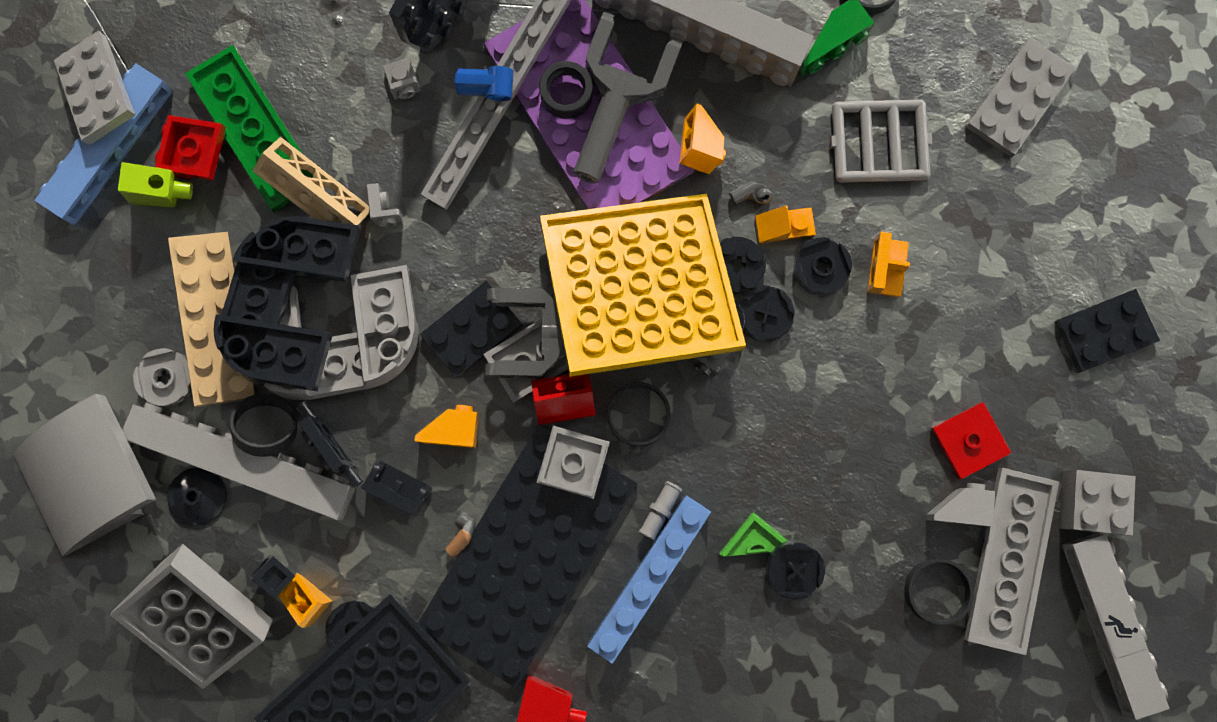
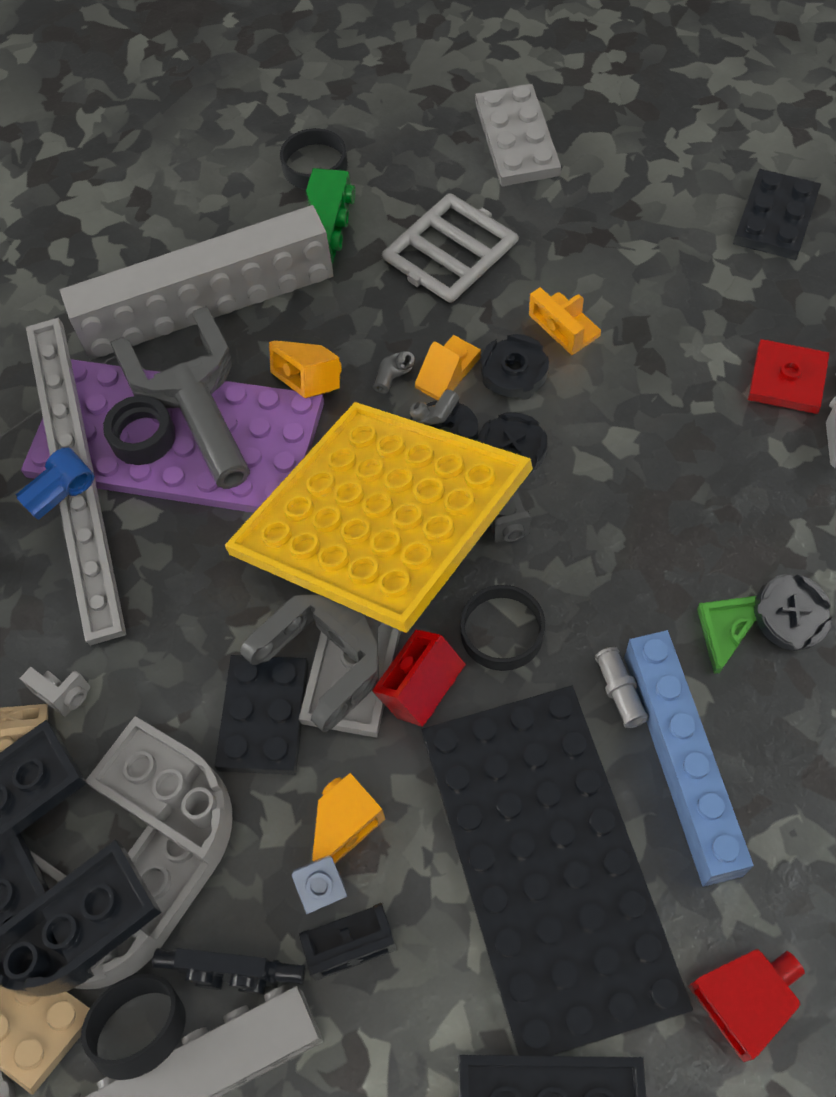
camera: 40 degrees left, 20 degrees down
arm [446,513,476,558] -> none
light grey plate [537,426,610,499] -> none
none -> sand blue bracket [292,855,347,914]
none -> dark grey arm [410,389,459,426]

